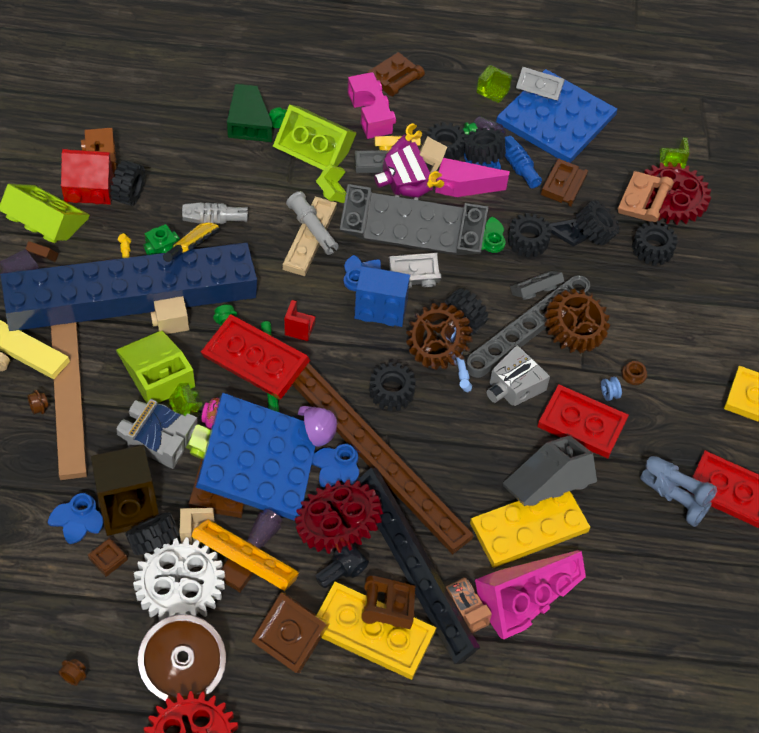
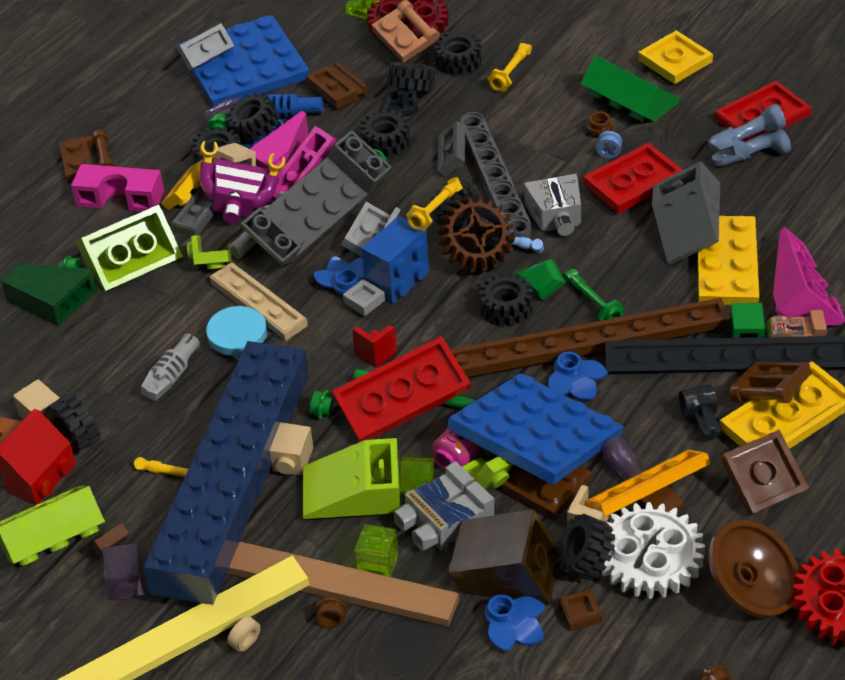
camera: 55 degrees left, 10 degrees down
green brick [143,224,179,255] -> none
sword [163,222,219,262] -> none
light grey pin [286,191,339,255] -> none
dark red gear [295,480,383,554] -> none
medium lavender piece [298,406,337,447] -> none
clear neon green panel [477,65,512,103] -> none
reddish brown gear [544,288,610,354] -> none
none -> tan brick [13,379,59,422]
none -> medium azure tile [206,306,267,360]
none -> dark pink slope [273,126,338,199]
none -> light grey plate [343,279,385,316]
none -> clear neon green brick [355,524,399,577]
none -> yellow piece [406,177,463,232]
none -> yellow piece [487,43,532,92]
none -> green piece [515,259,566,300]
none -> green piece [563,268,624,321]
none -> green slope [581,55,681,122]
none -> green brick [730,303,765,338]

